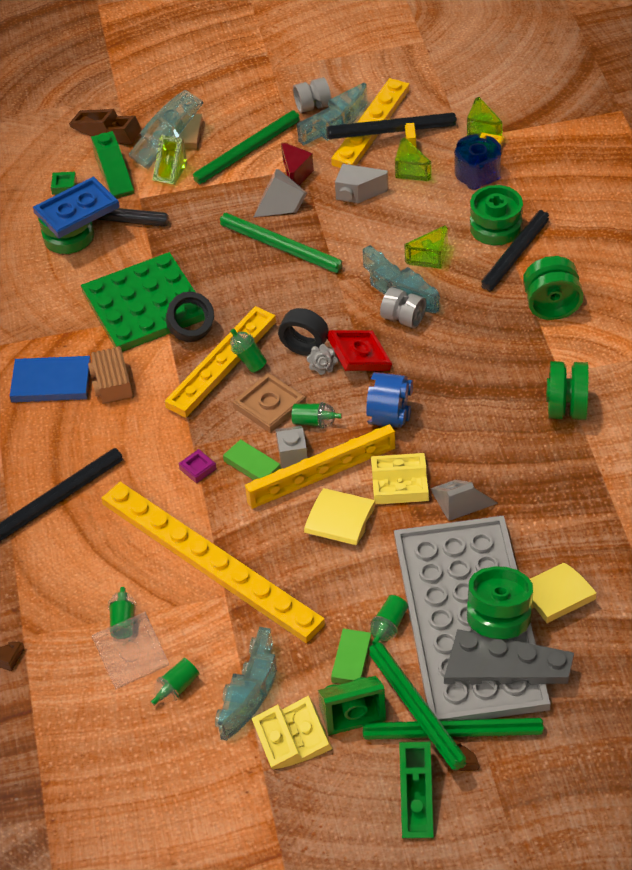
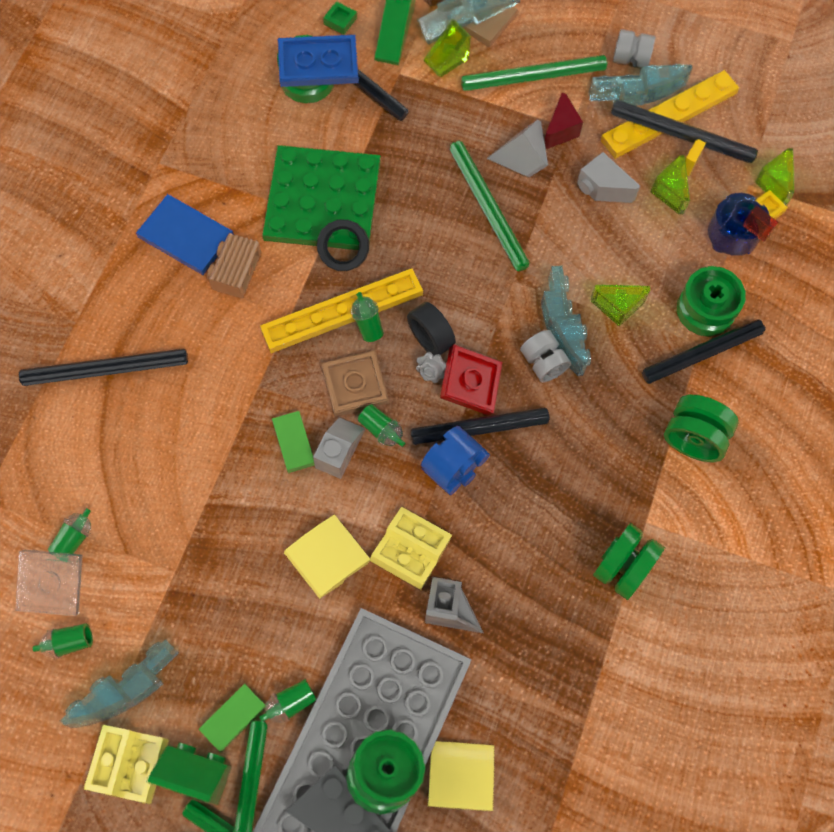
camera: 25 degrees right, 20 degrees up
yellow plate [101,482,325,644] -> none
magenta tile [178,449,217,484] -> none
yellow plate [245,424,395,509] -> none
none -> black axle [411,407,550,445]
none -> clear red tile [743,206,778,242]

